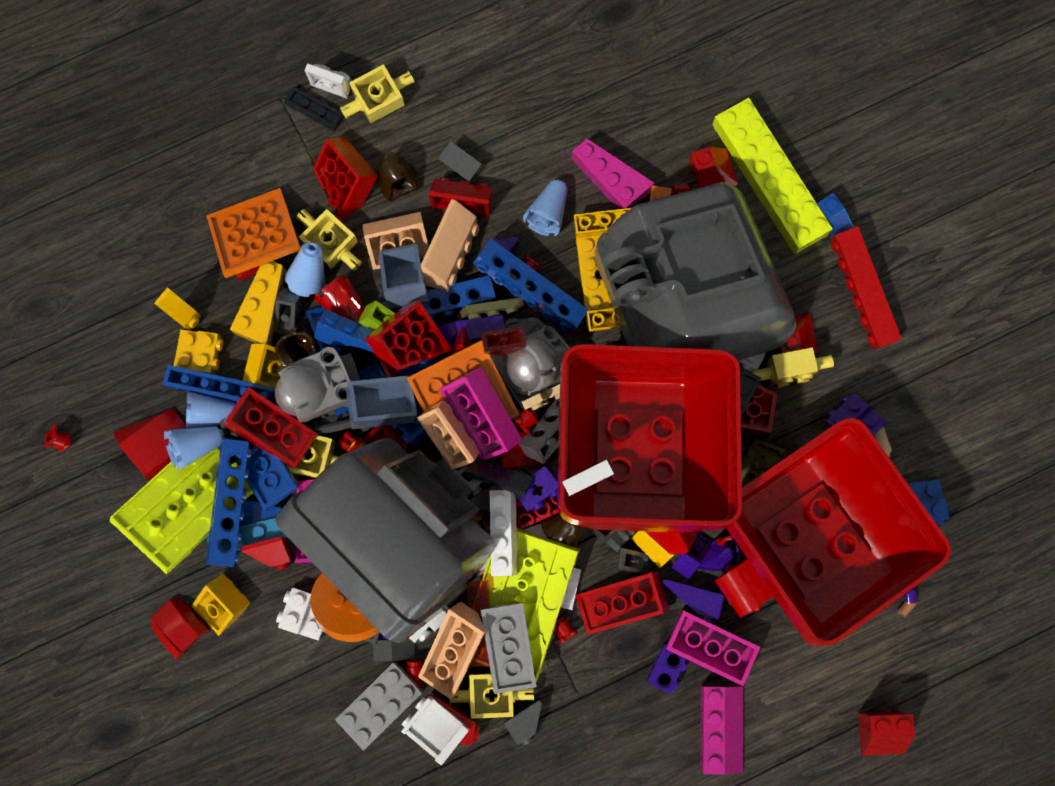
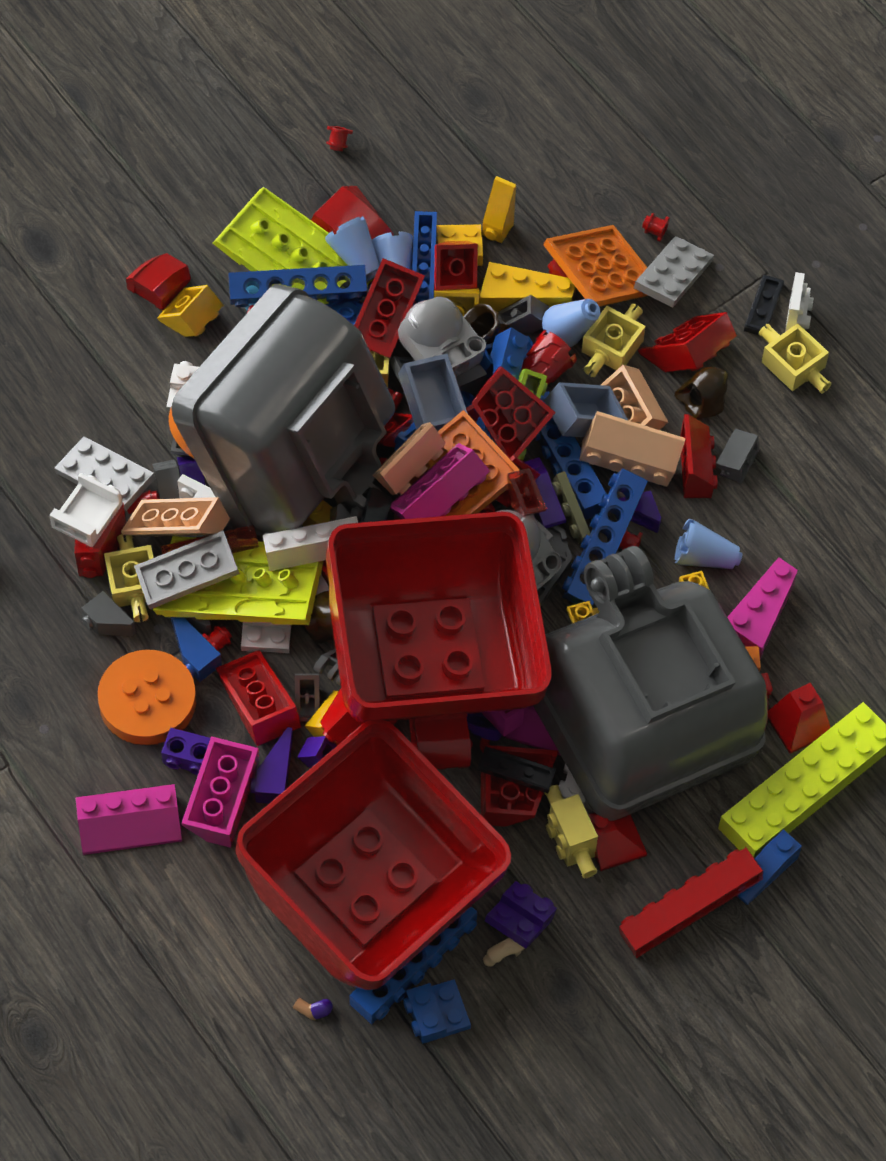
camera: 75 degrees right, 20 degrees down
white sticker [562,460,614,496] -> none
red slope [858,711,915,756] -> none
none -> orange brick [98,650,196,745]
none -> blue slope [171,617,222,682]
none -> red slope [434,241,478,291]
none -> light grey plate [634,236,714,308]
none -> red brick [642,213,670,242]

